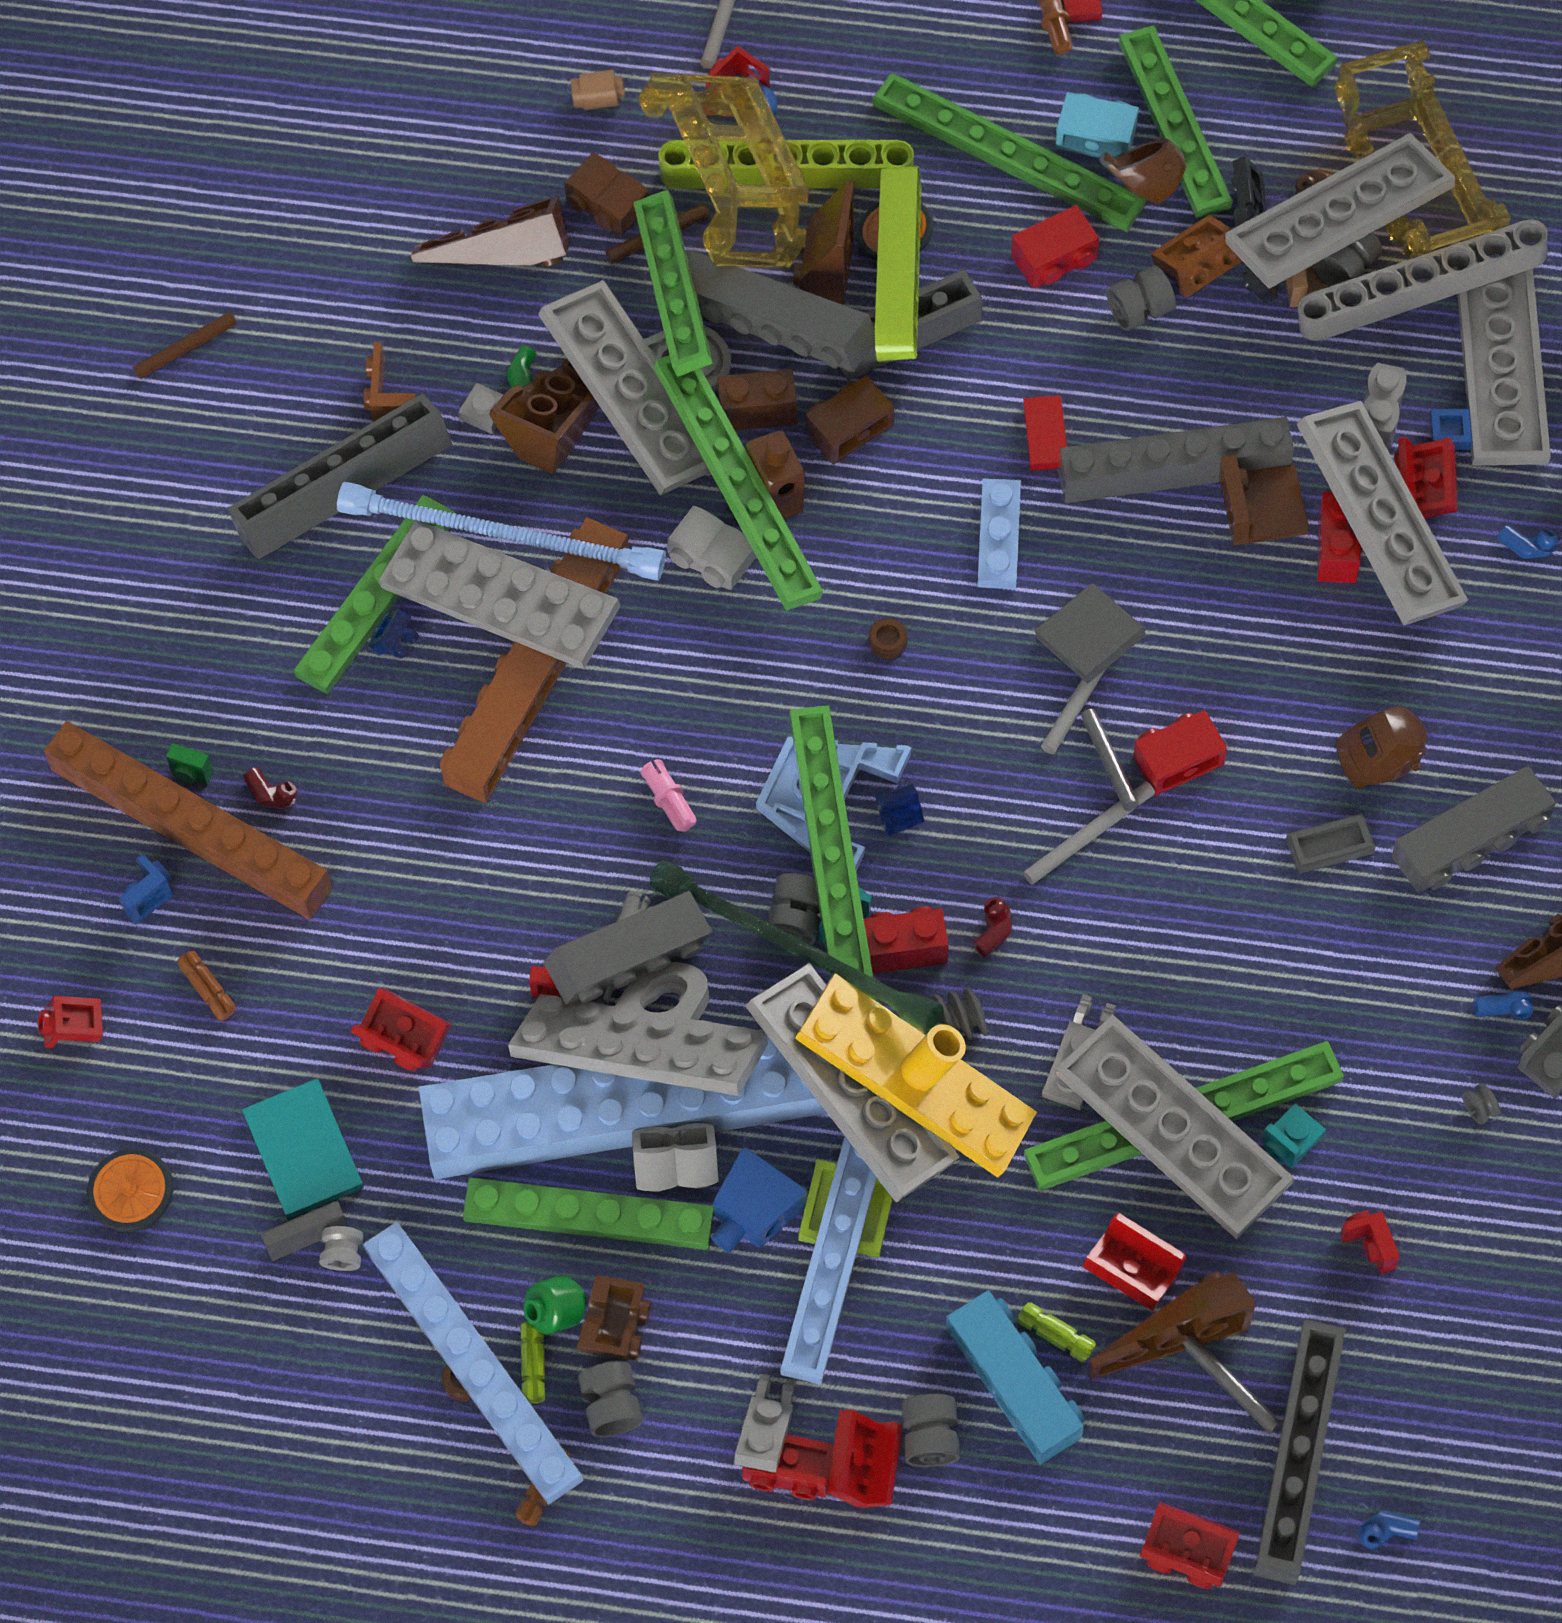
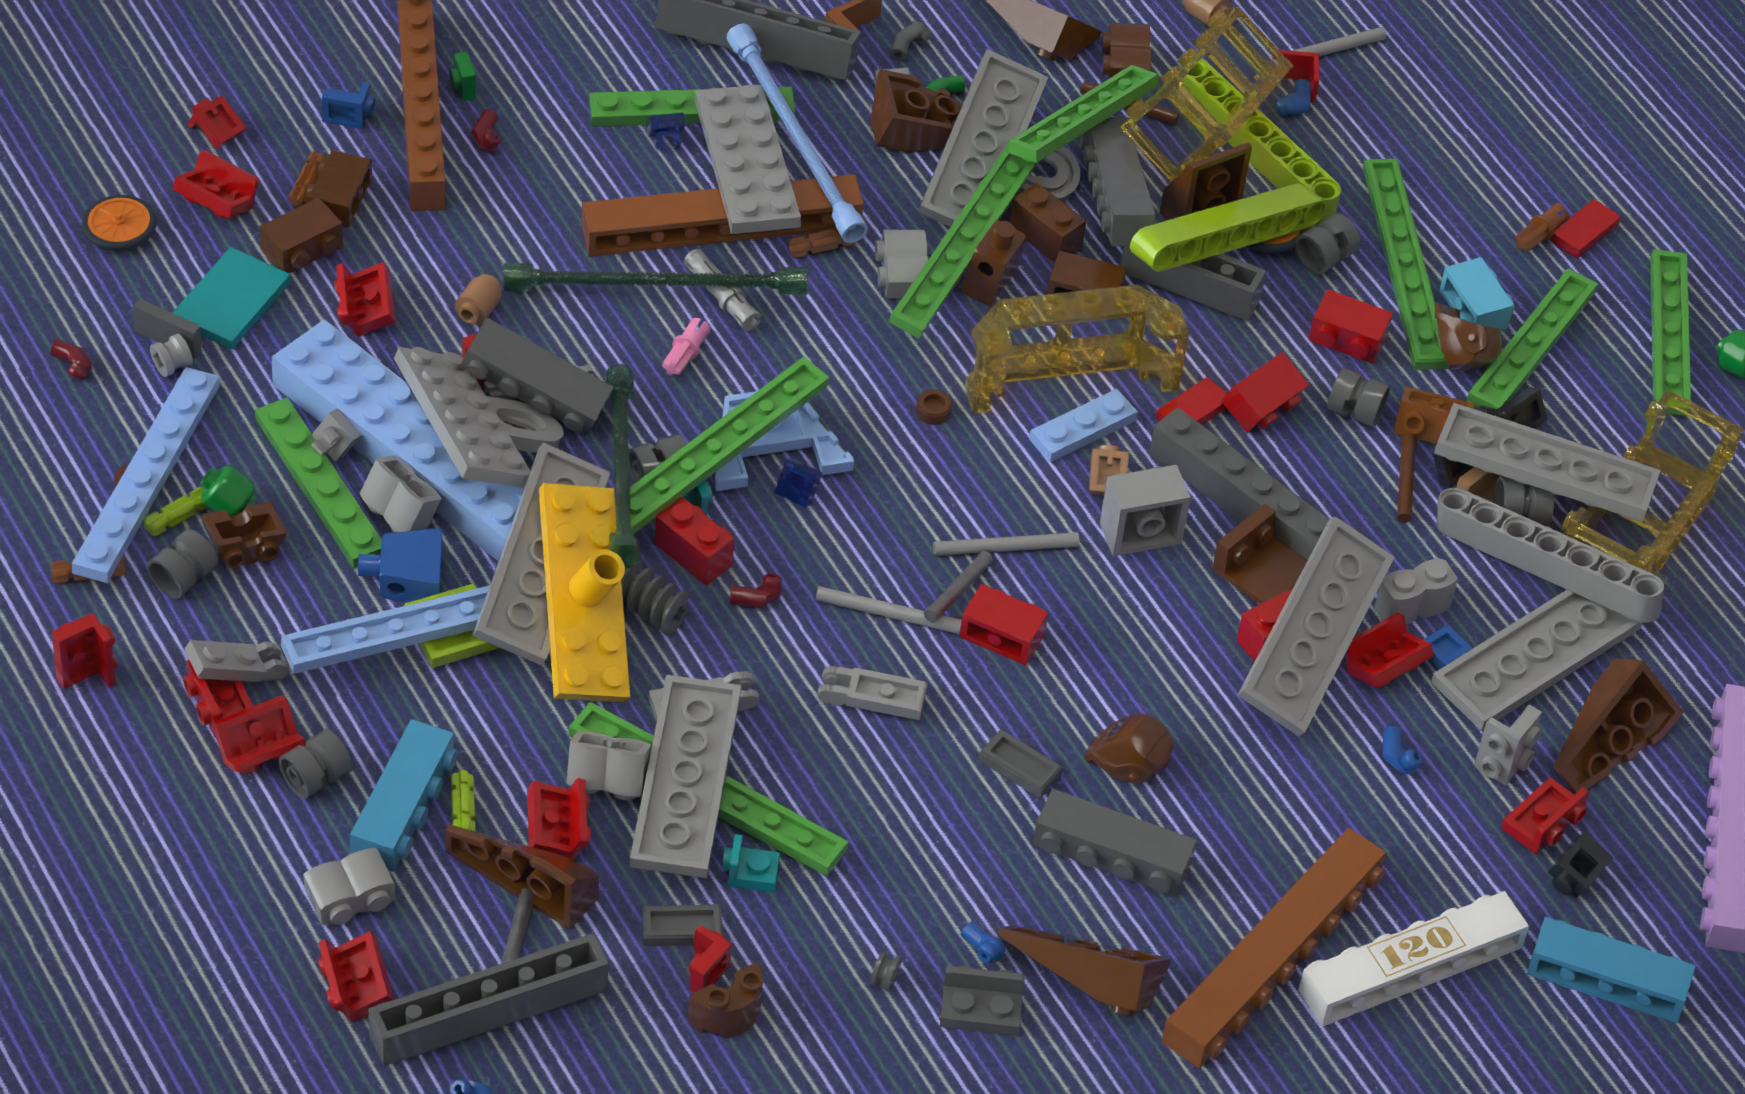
camera: 45 degrees right, 15 degrees down
dark grey tile [1035,583,1146,684] -> none
none -> dark red arm [50,339,93,380]
none -> red bracket [52,613,118,689]
none -> red bracket [172,150,260,219]
none -> reddish brown brick [259,197,343,273]
none -> light grey brick [303,848,395,925]
none -> reddish brown brick [305,150,372,228]
none -> light grey tile [311,408,361,462]
none -> medium nougat brick [455,274,502,325]
none -> clear green hose [503,263,808,295]
none -> light grey brick [566,731,651,800]
none -> dark grey tile [642,904,723,946]
none -> light grey pin [684,249,761,331]
none -> reddish brown cylinder [688,962,763,1038]
none -> dark orange axle [789,228,856,258]
none -> light grey hinge [817,666,928,720]
none -> dark grey arm [890,21,931,61]
none -> clear yellow windscreen [965,285,1189,413]
none -> medium nougat bracket [1088,445,1129,495]
none -> light grey brick [1100,465,1191,556]
none -> red brick [1221,352,1310,433]
none -> dark grey wheel [1295,213,1360,275]
none -> reddish brown bar [1397,433,1416,523]

